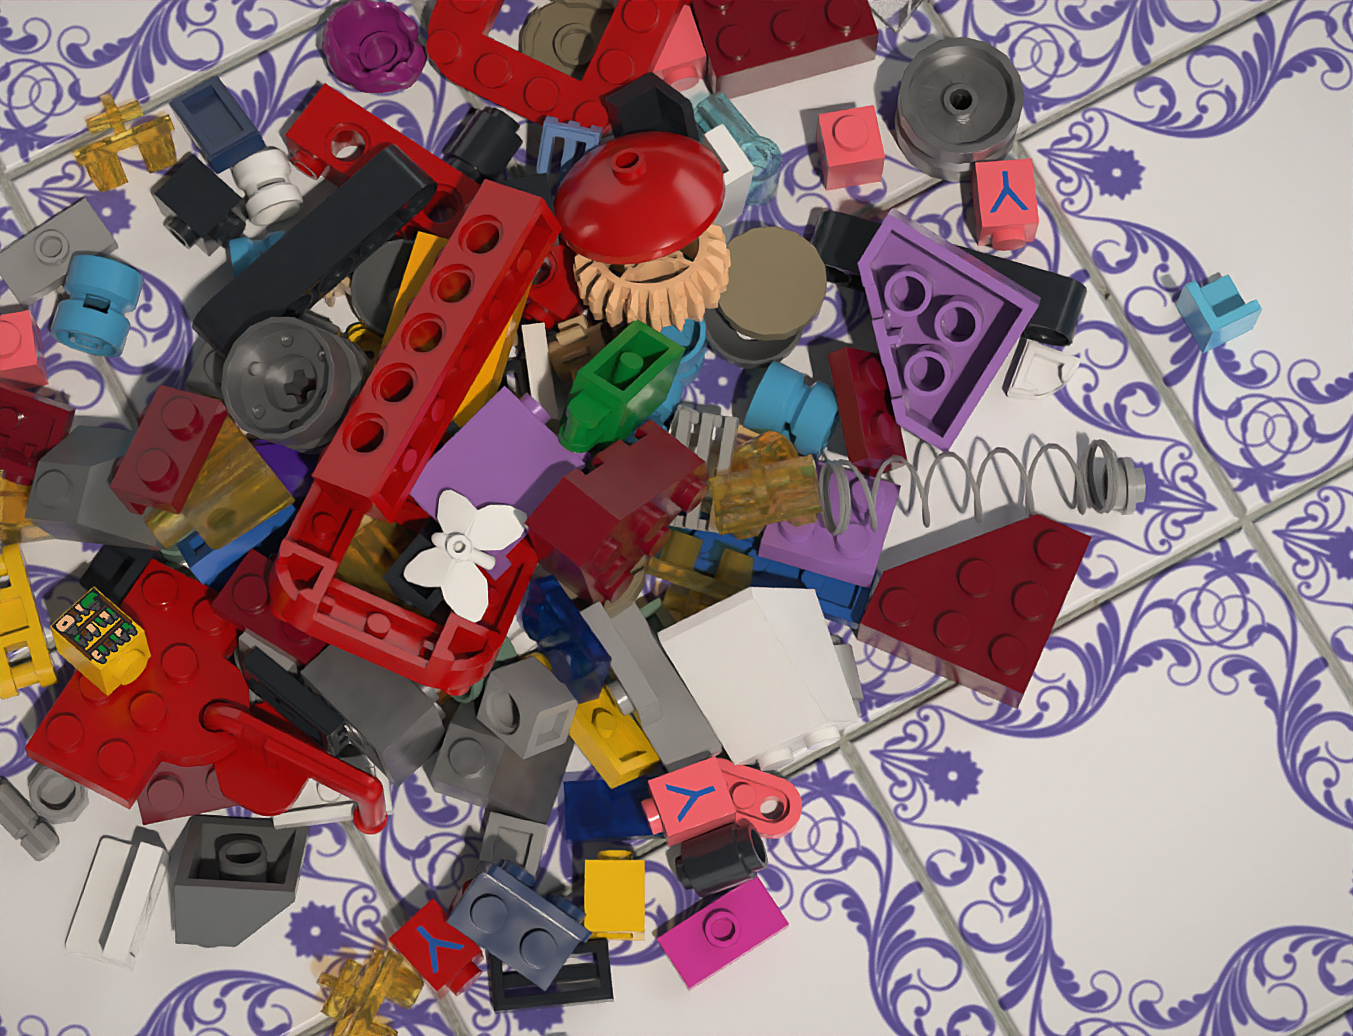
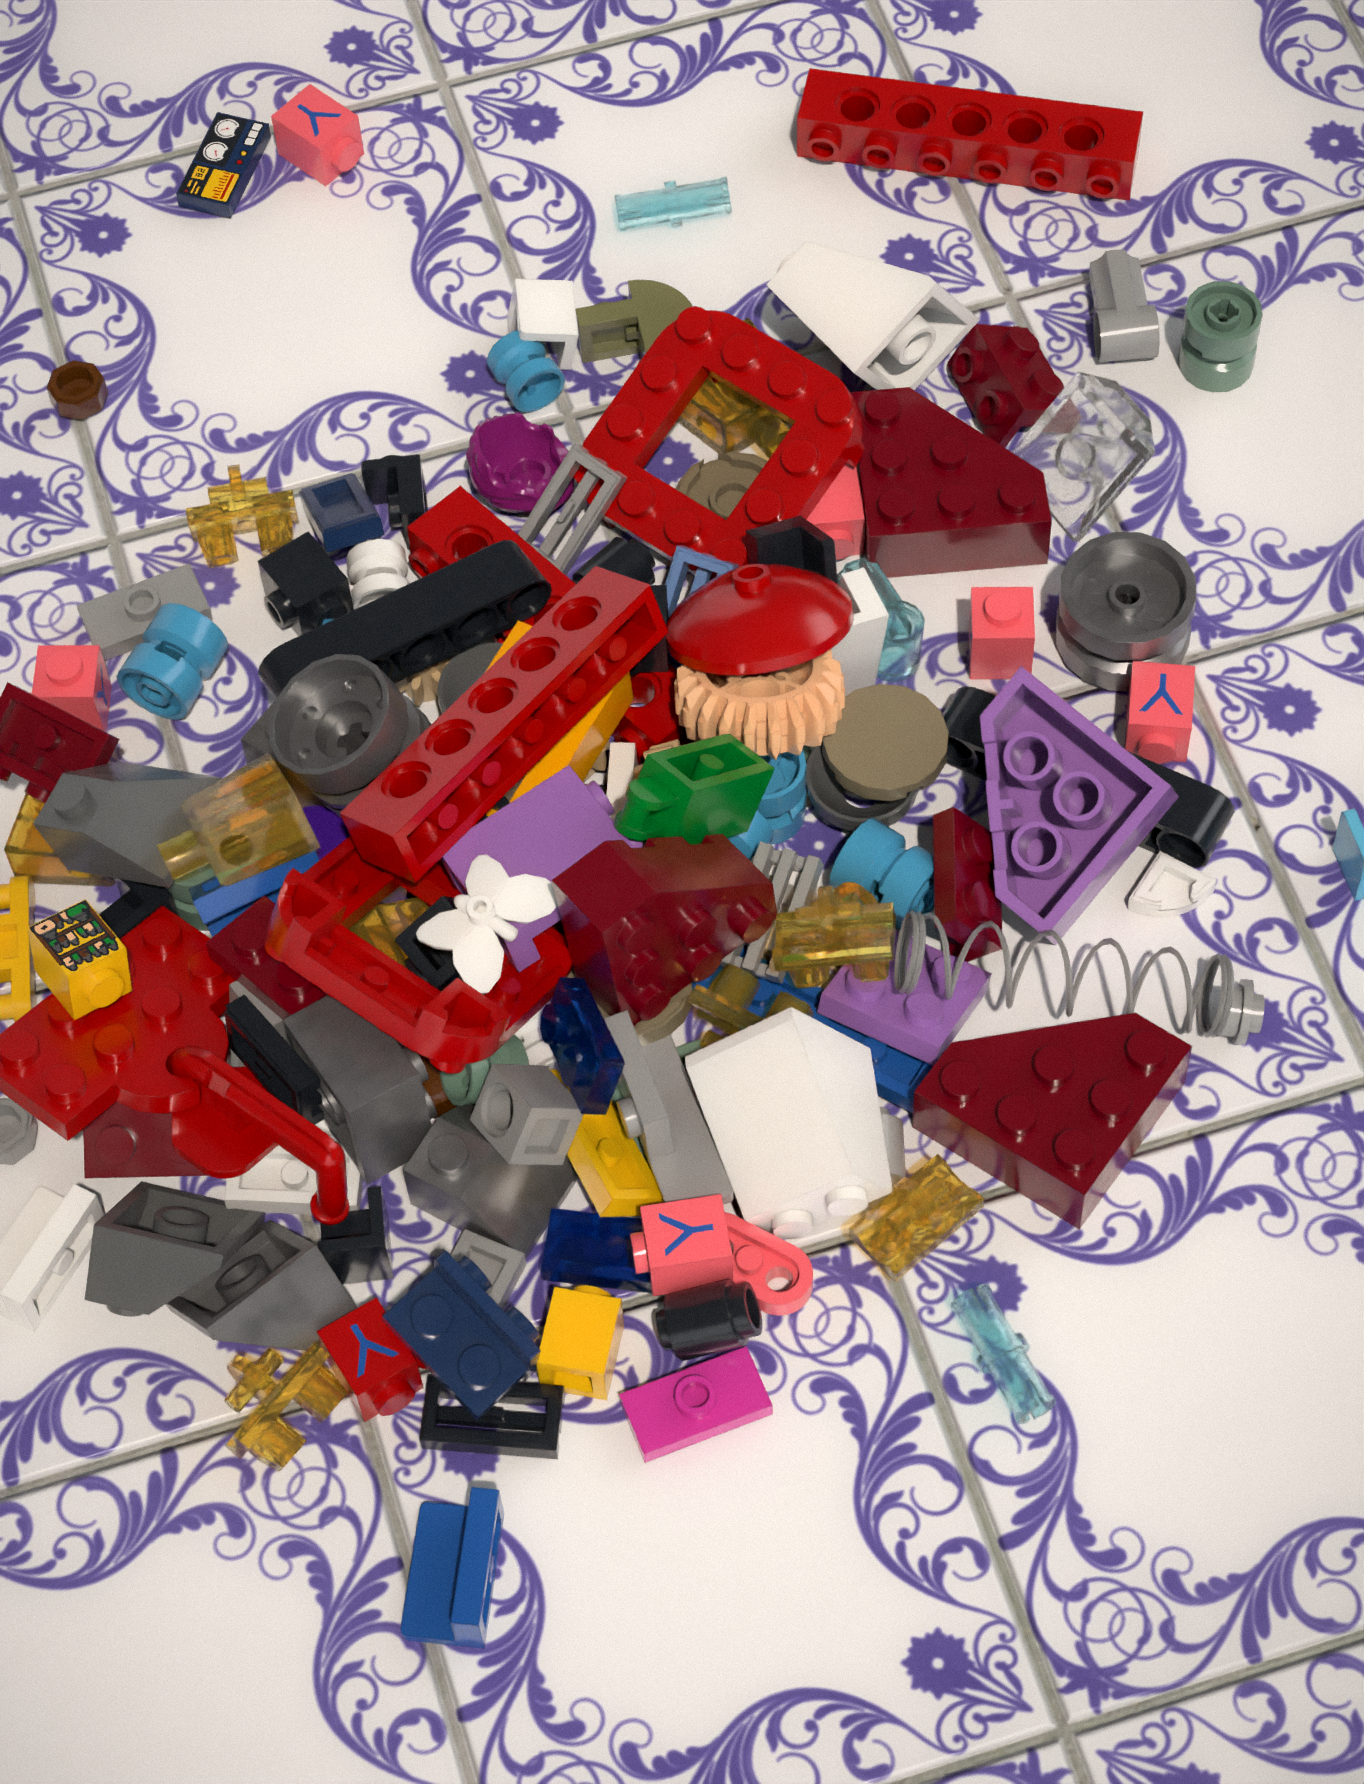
camera: 15 degrees right, 15 degrees down
dark red bracket [109,385,228,515] -> none
none -> flat silver slope [166,1220,357,1351]
none -> black panel [317,1186,394,1285]
none -> black bracket [361,454,428,550]
none -> light grey tile [518,444,628,576]
none -> clear yellow hips [849,1154,984,1282]
none -> clear light blue pin [950,1284,1056,1424]

